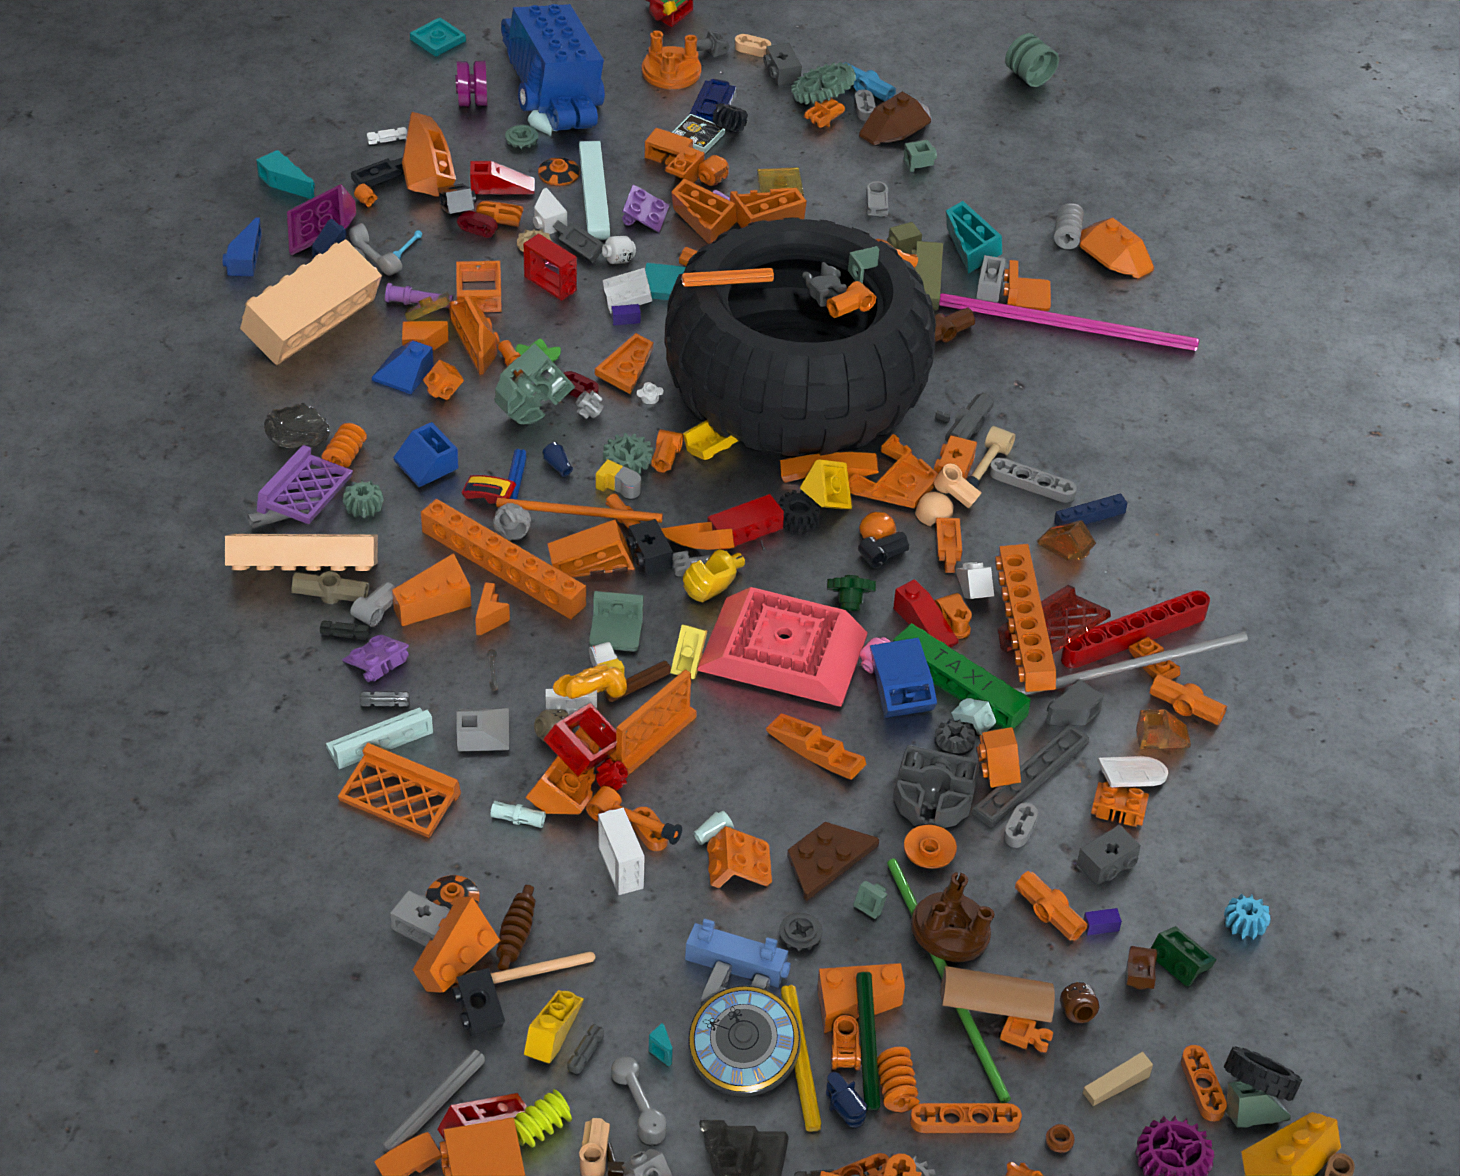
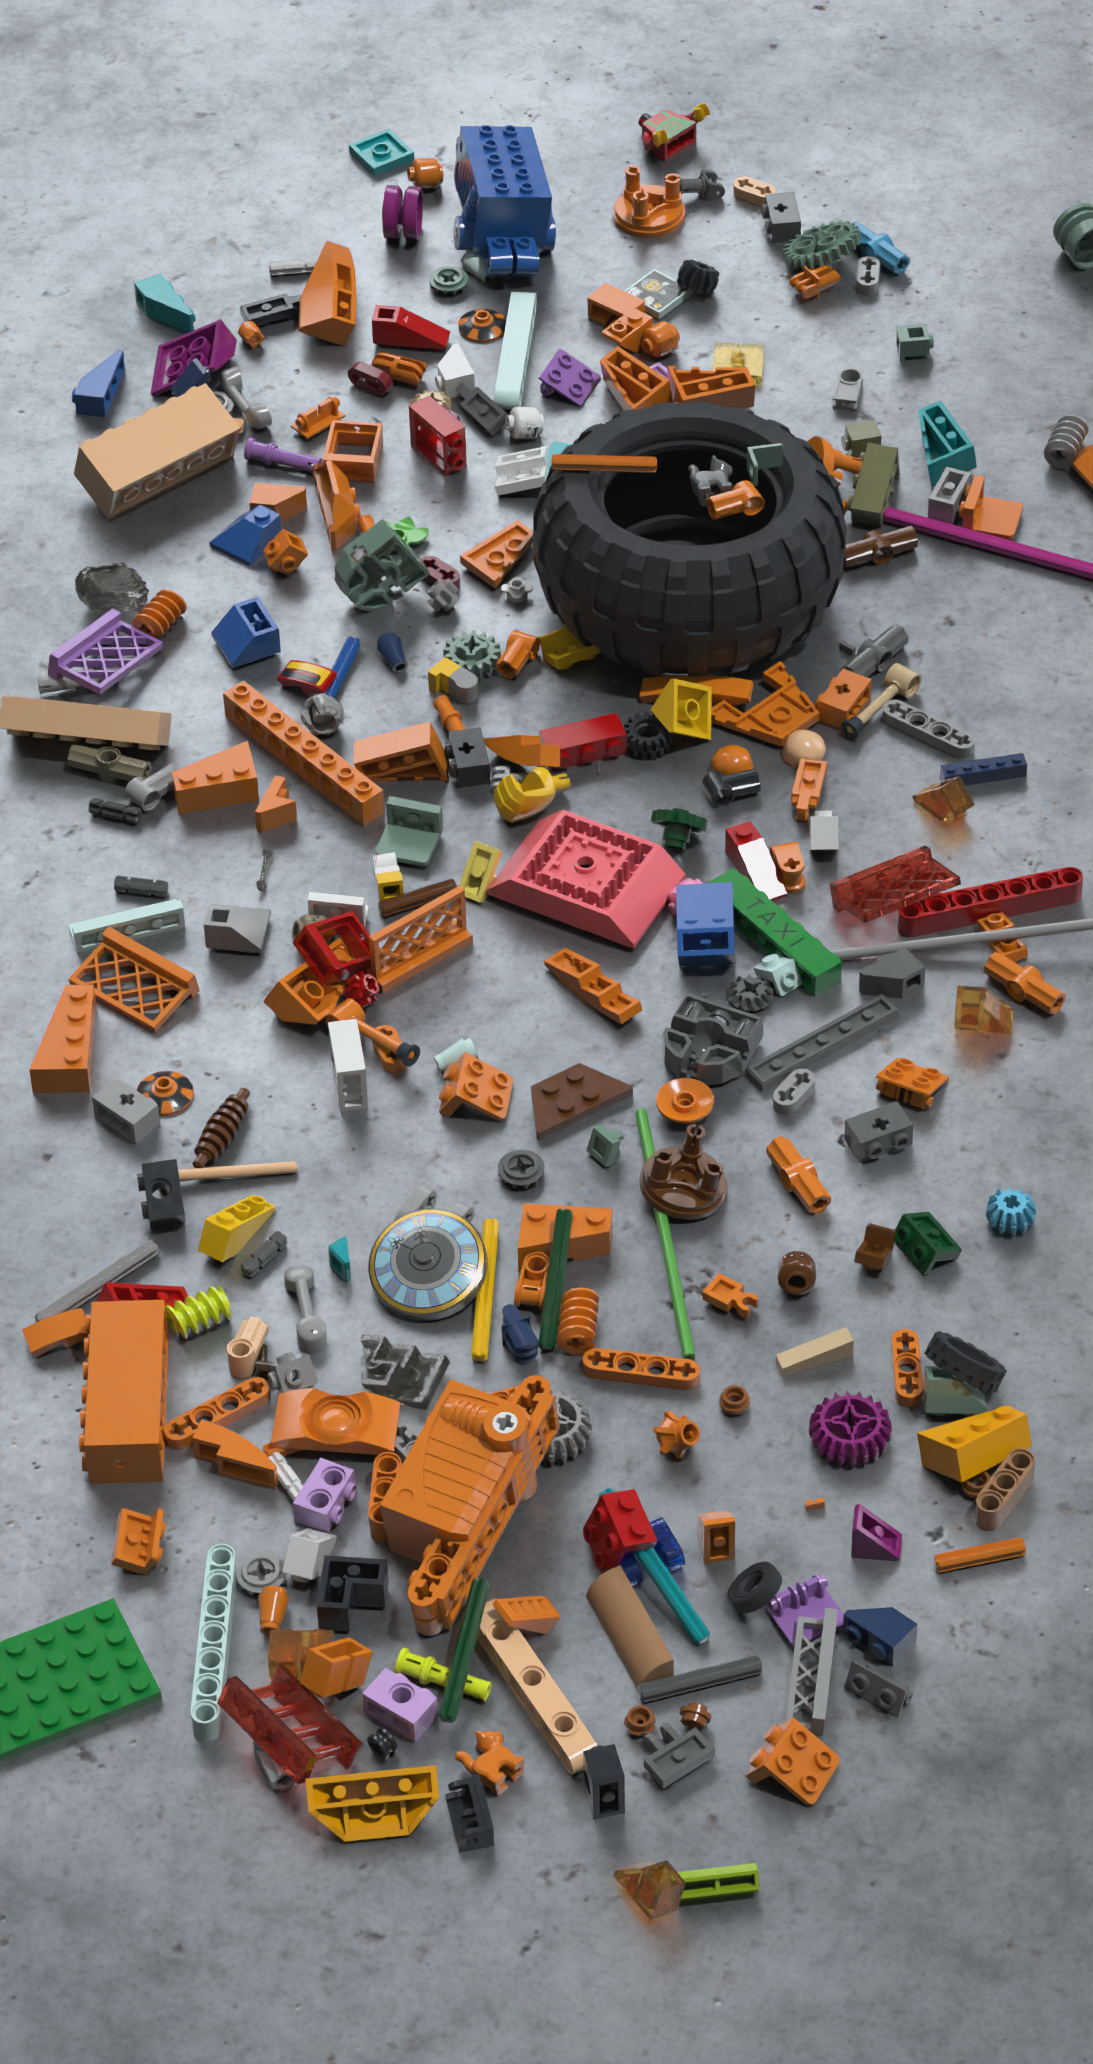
camera: 15 degrees right, 0 degrees up
medium lavender hinge [342,635,409,682] -> none
sand green gear [343,480,384,519] -> none
medium azure hinge [393,230,423,259] -> none
clear yellow plate [405,292,451,322] -> none
orange wedge [412,897,500,992] -> none
brick [438,183,476,214] -> none
light aqua pin [491,801,546,828] -> none
orange piece [496,498,663,523] -> none
light orange piece [553,664,627,699] -> none
dark purple piece [611,304,641,326] -> none
medium blue brick [685,919,791,988] -> none
clear blue piece [688,79,736,123] -> none
reddish brown wedge [859,91,931,145] -> none
light nougat piece [934,463,981,509] -> none
medium nougat brick [940,966,1055,1022] -> none
orange brick [976,727,1021,788] -> none
orange brick [995,544,1056,692] -> none
dark purple piece [1083,908,1122,936] -> none
white window [1098,756,1168,787] -> none
none -> orange wedge [29,985,97,1093]
none -> orange hinge [291,396,346,439]
none -> orange head [407,158,444,190]

